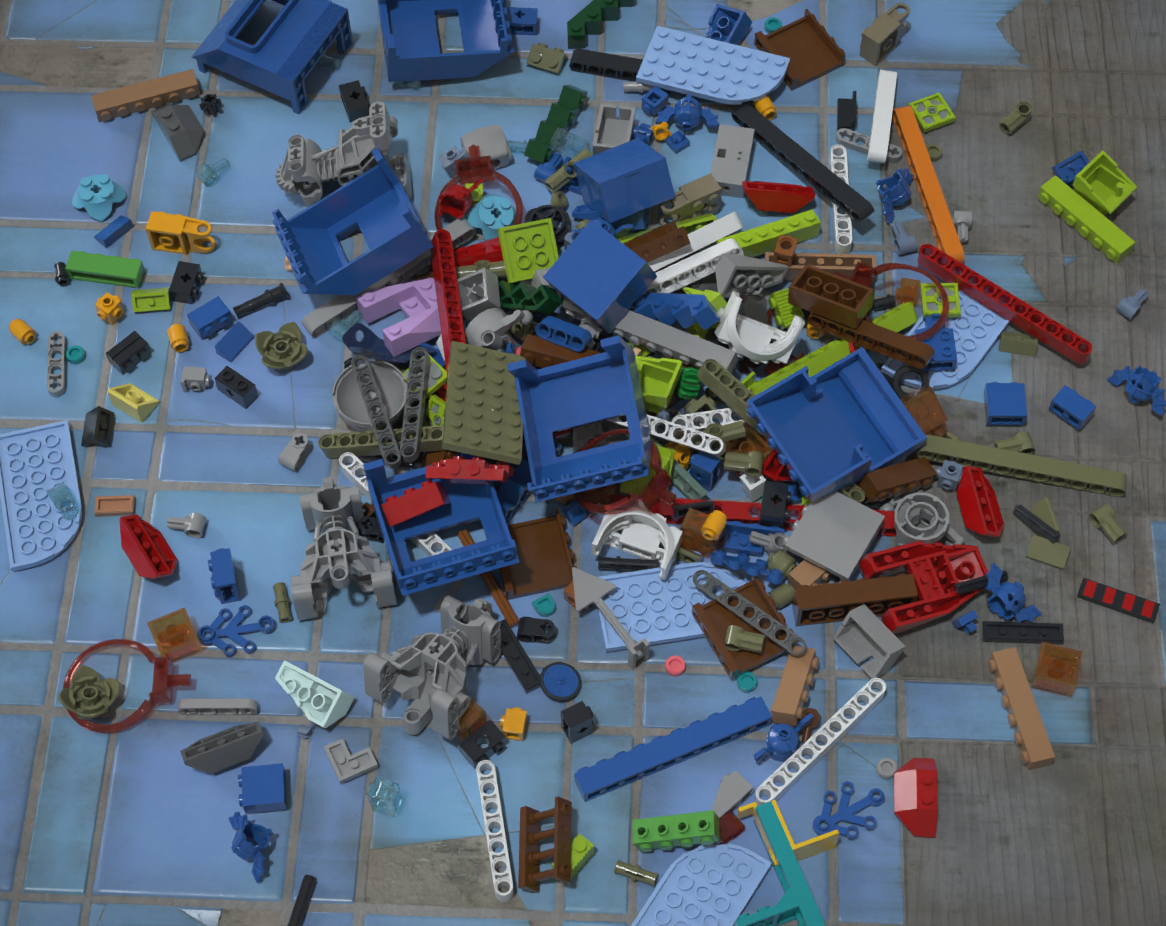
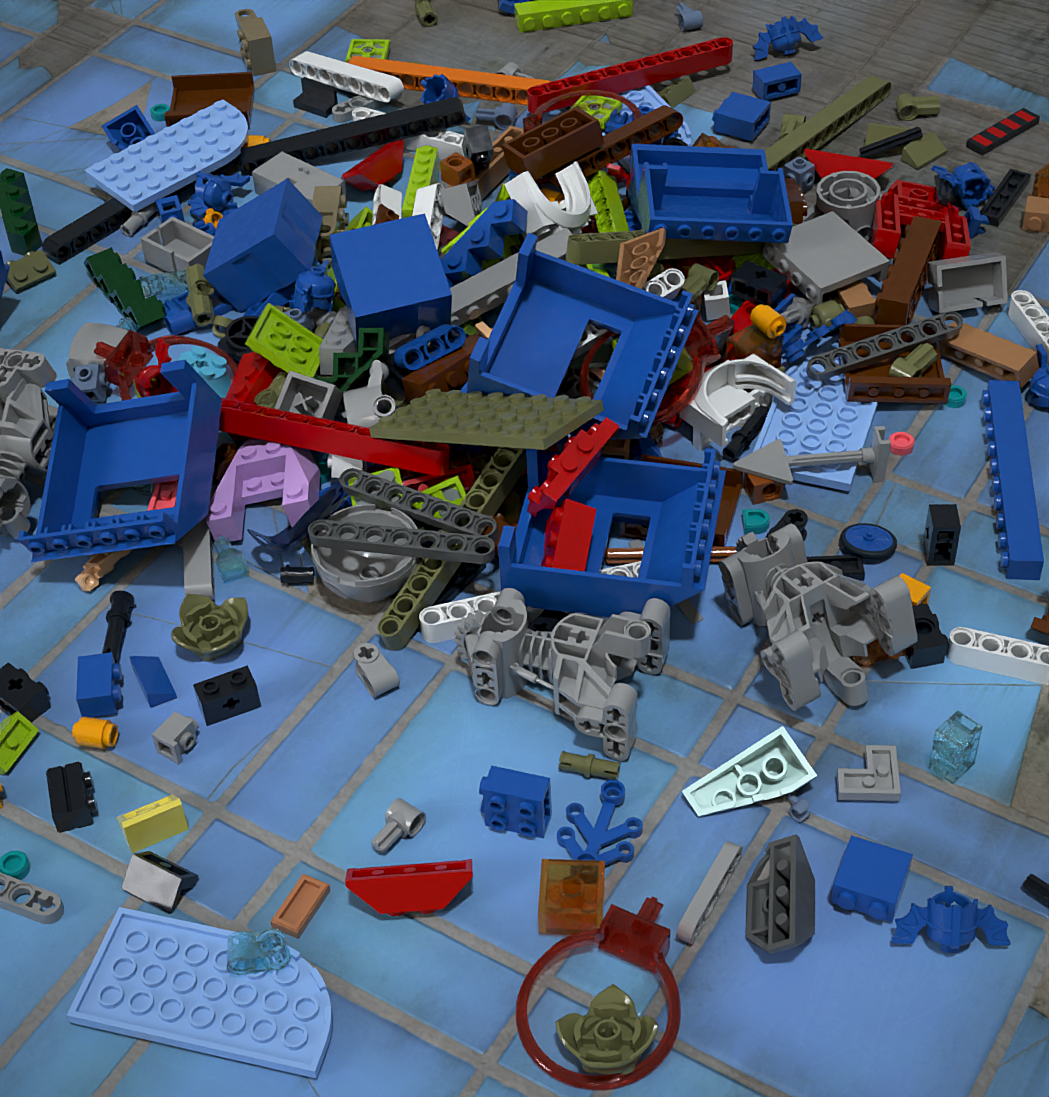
camera: 60 degrees left, 15 degrees down
none -> black brick [462,125,494,171]
none -> medium nougat wedge [616,227,666,289]

